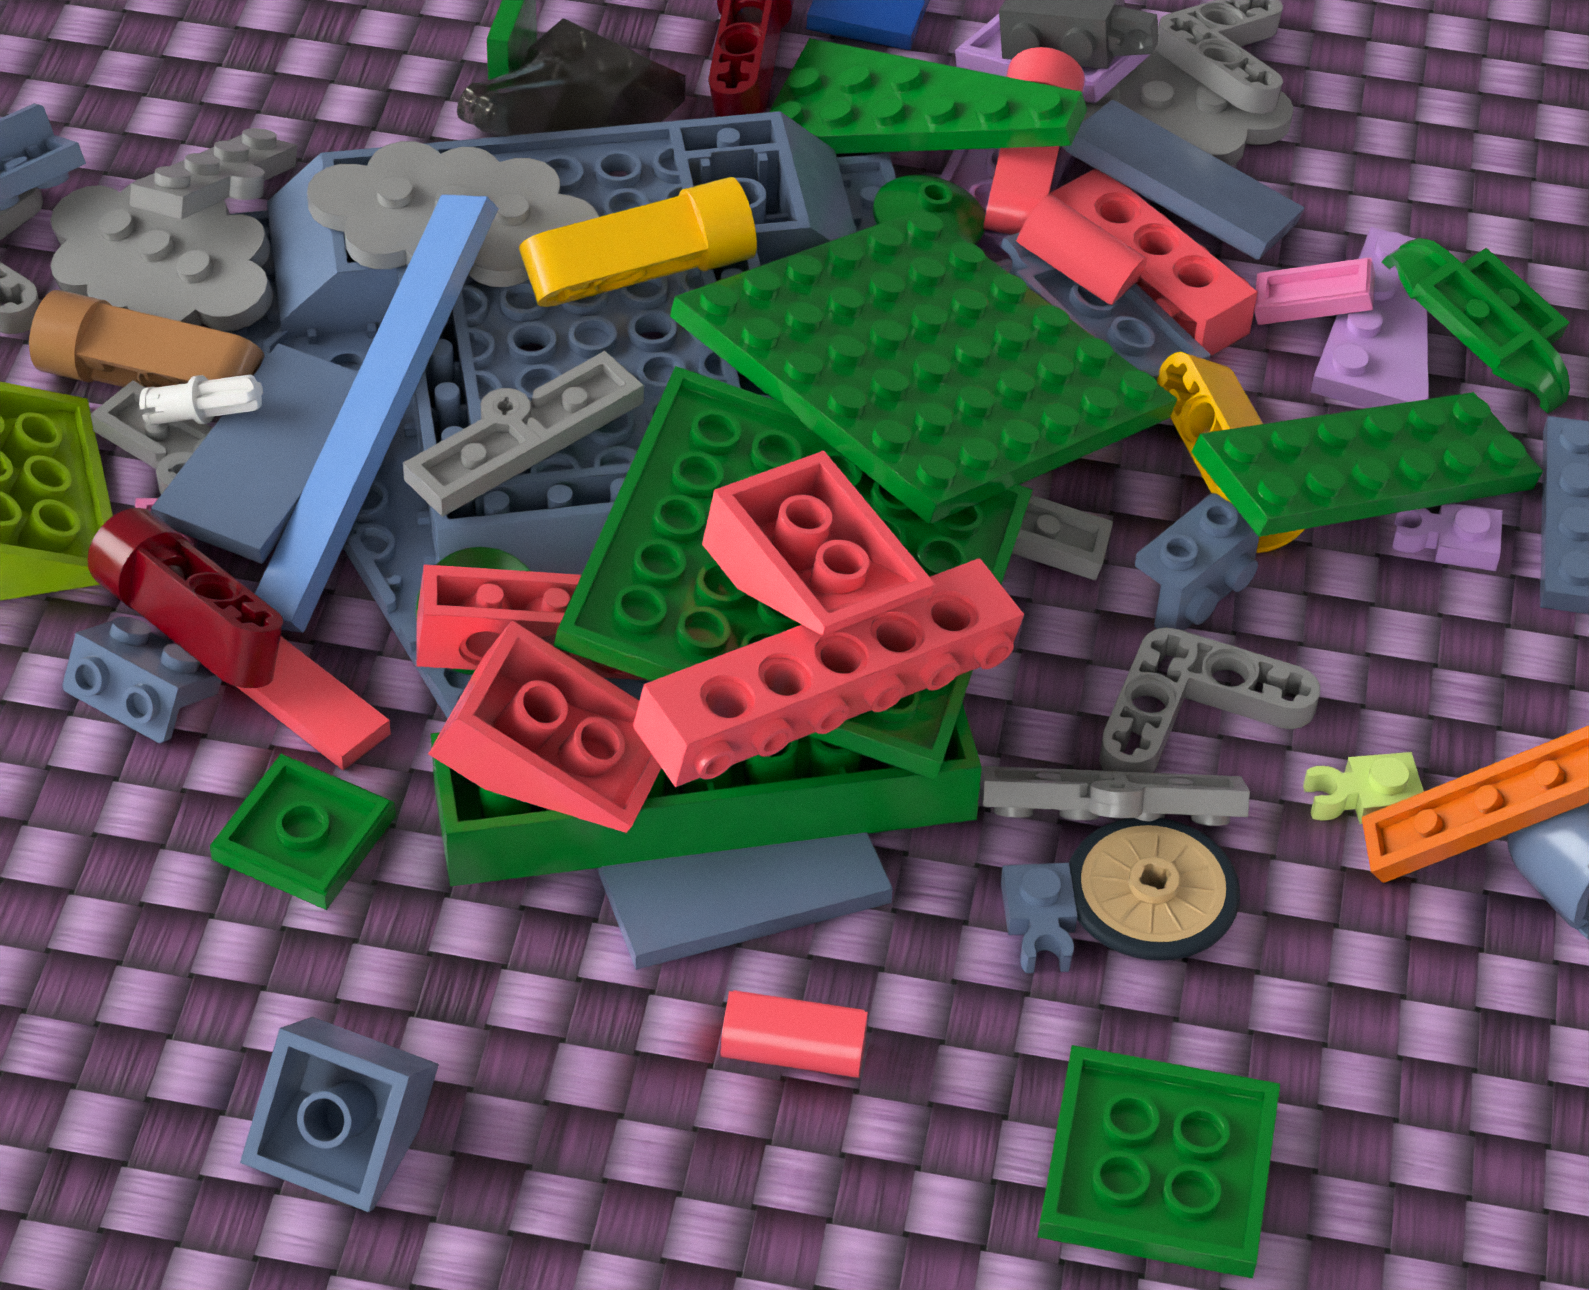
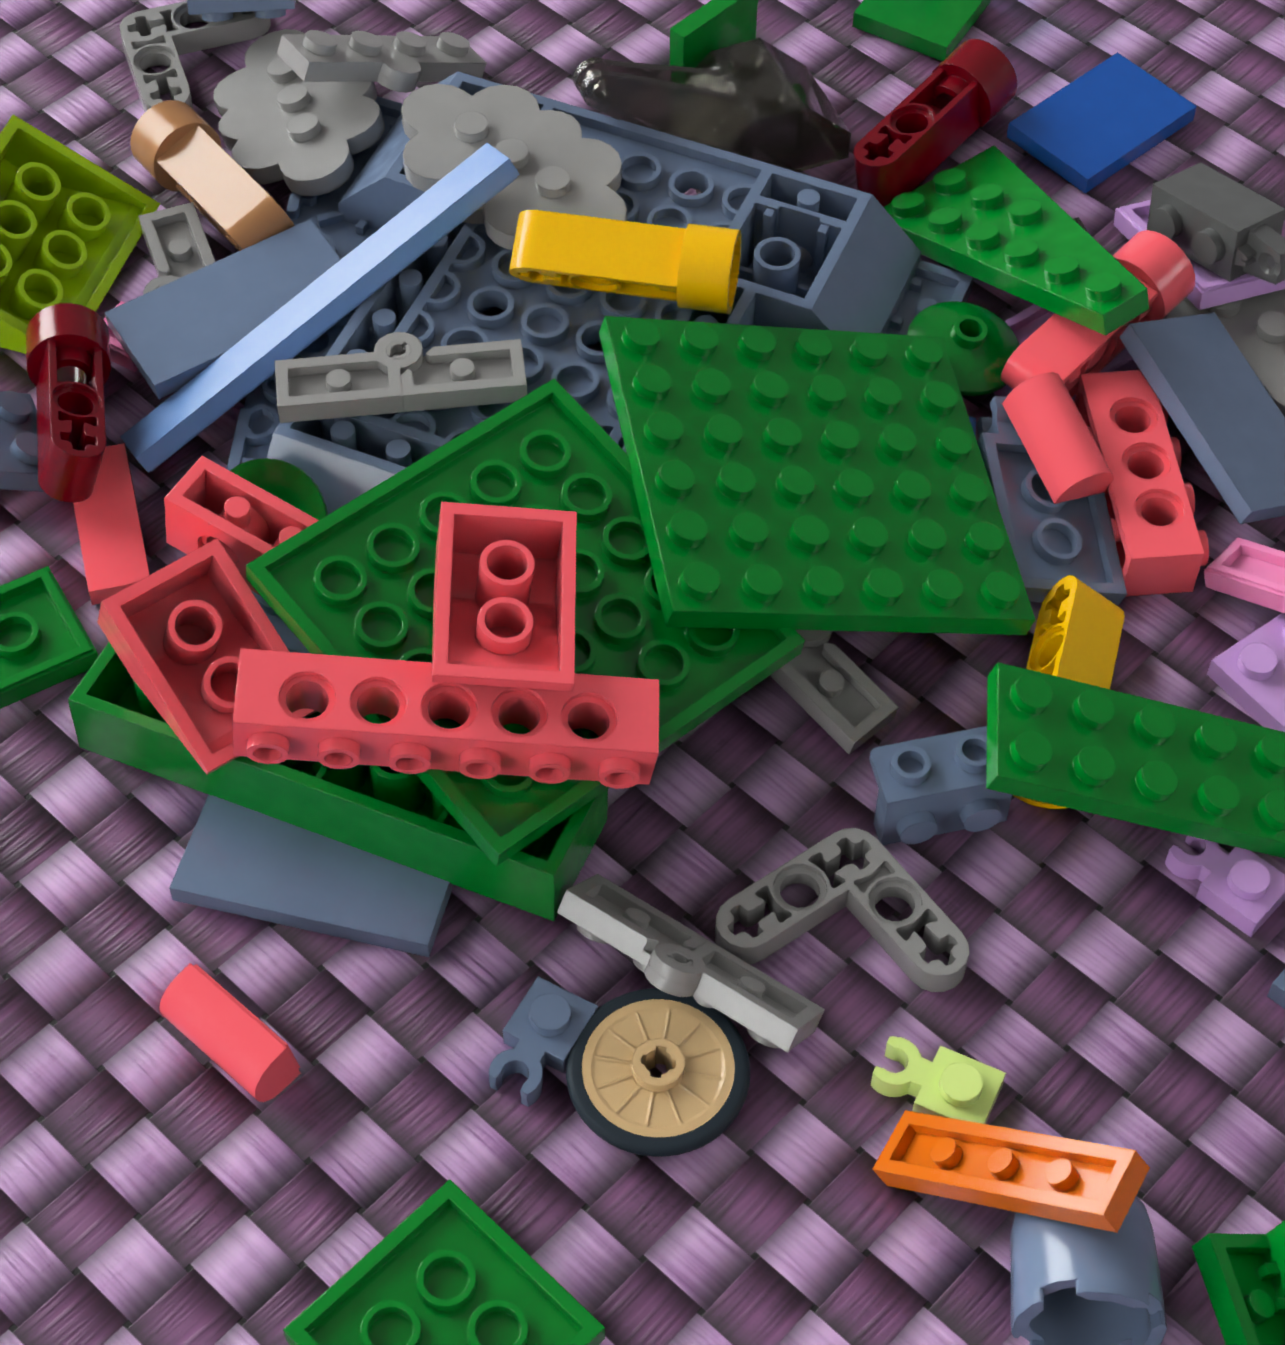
camera: 35 degrees right, 5 degrees up
white axle [139,374,263,426] -> none

